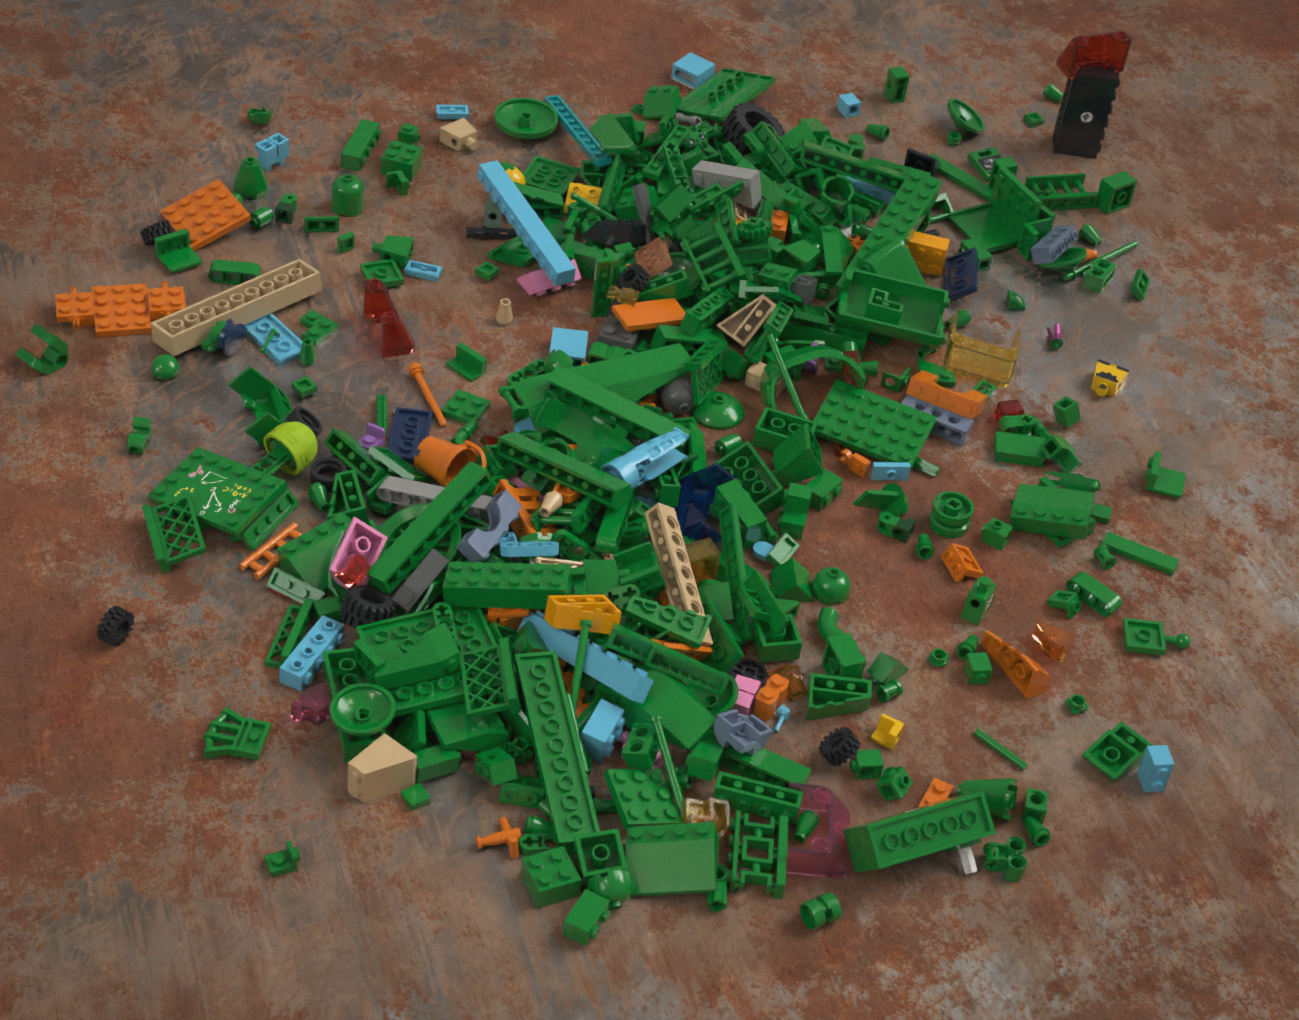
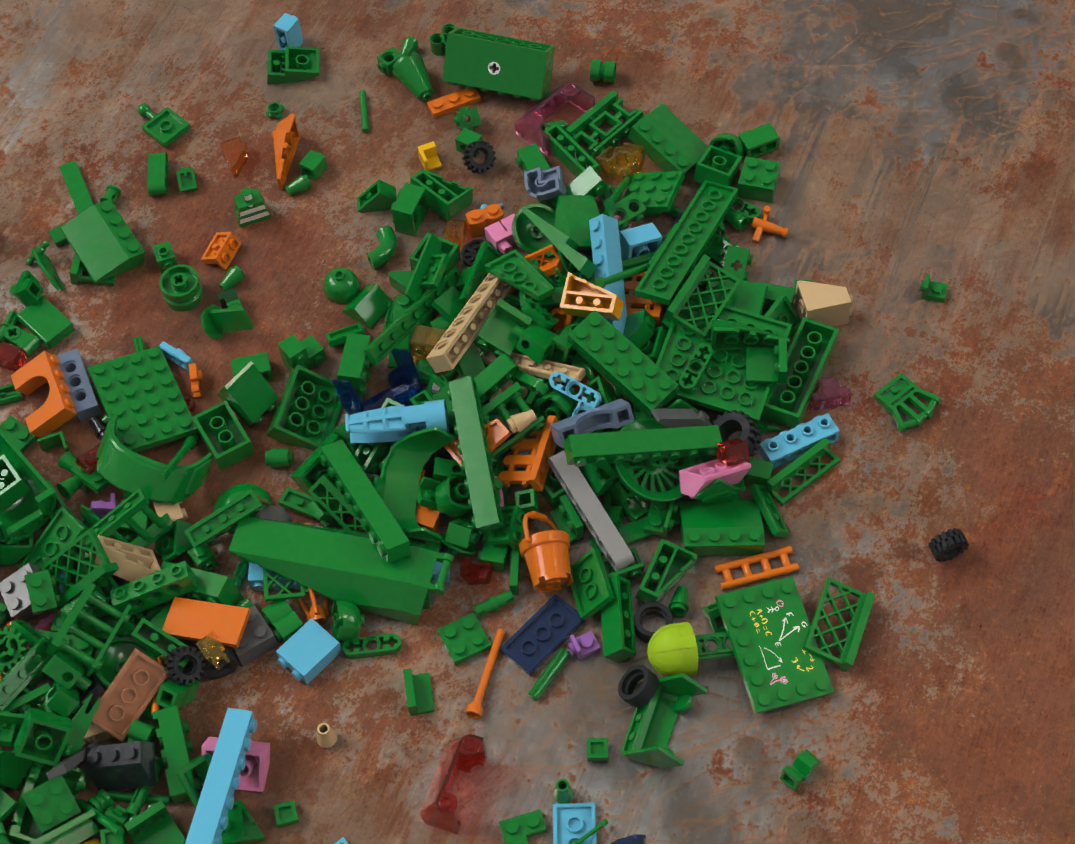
camera: 130 degrees left, 15 degrees up
green dish [330,683,396,736] -> none
green fence [590,248,615,318] -> none
green plate [762,522,778,544] -> none
green bush [875,679,903,703] -> none
green plate [928,648,949,667] -> none

